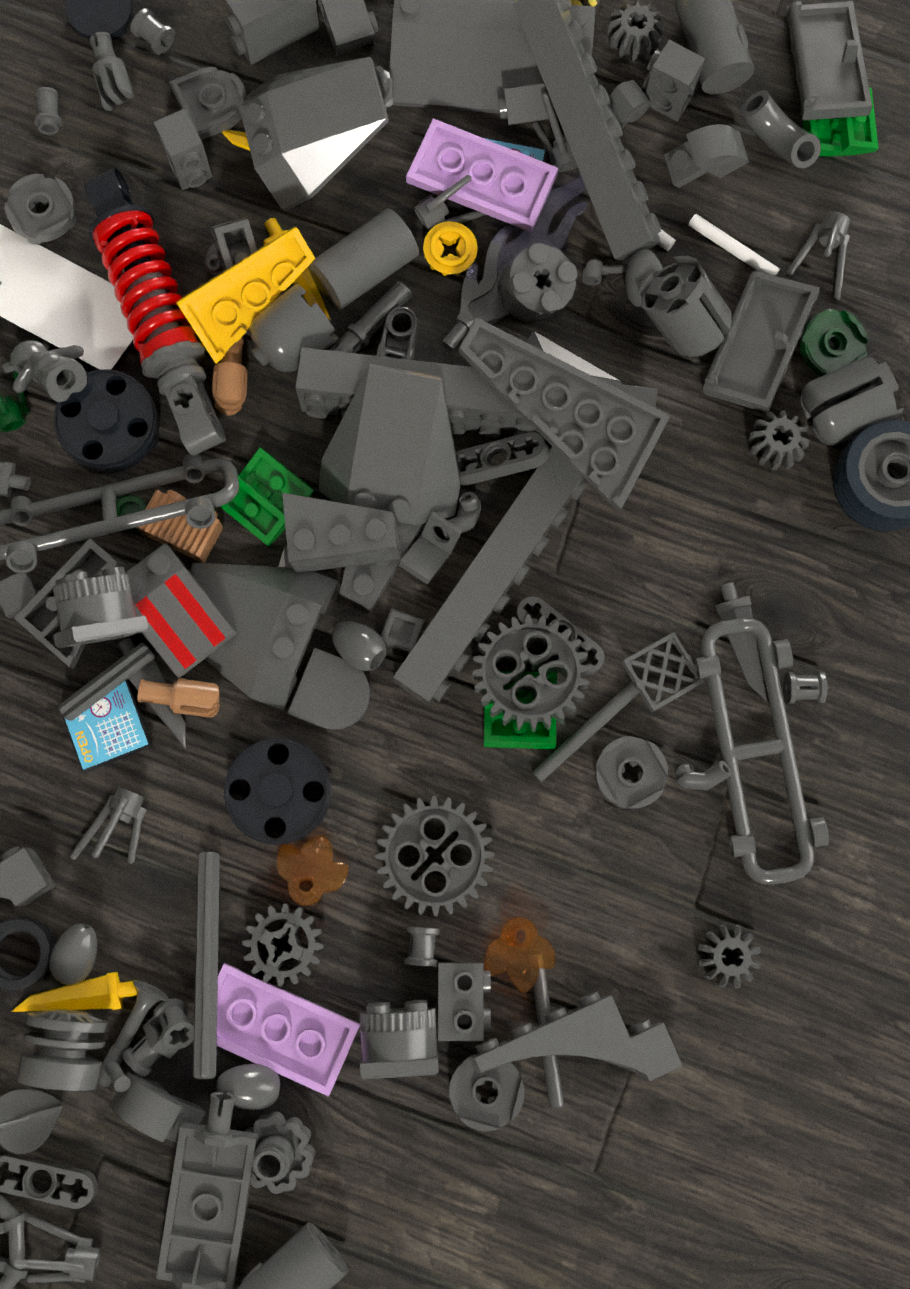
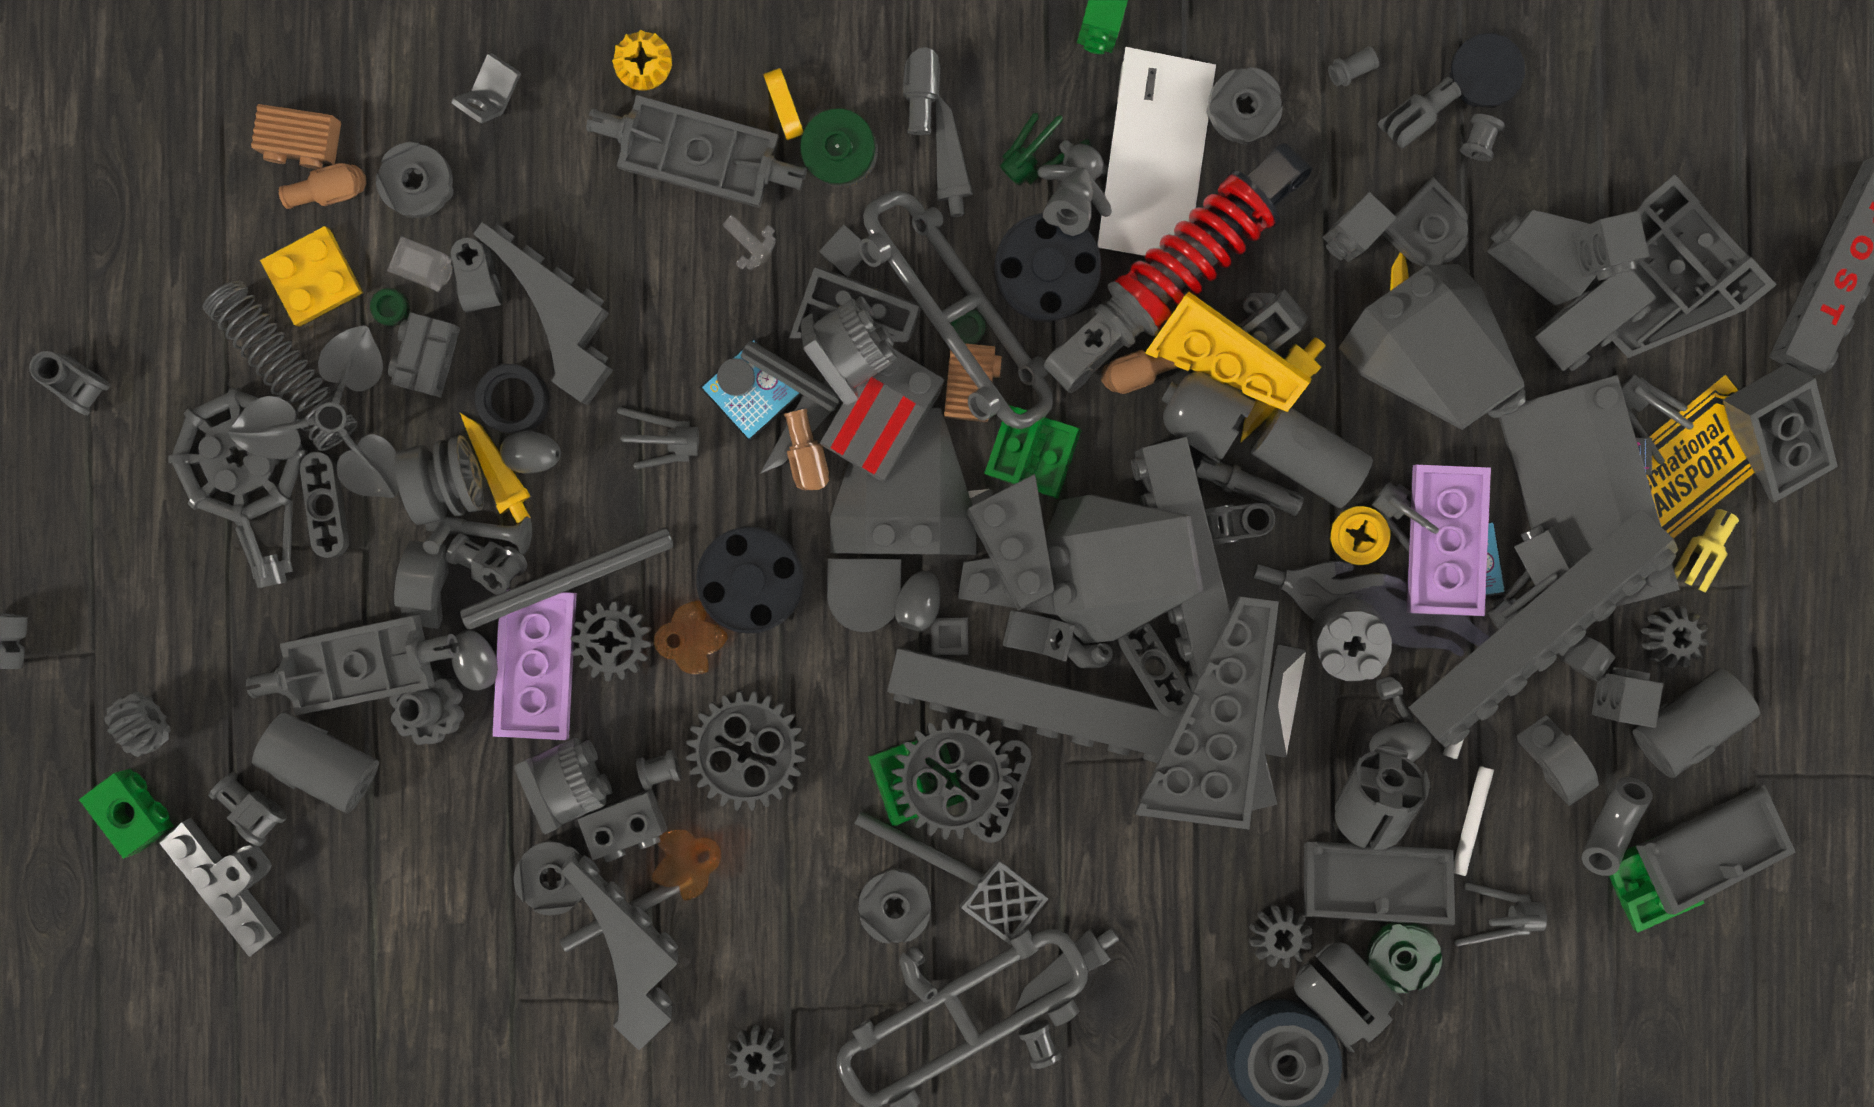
camera: 70 degrees right, 10 degrees up
none -> dark grey tile [717,358,755,396]

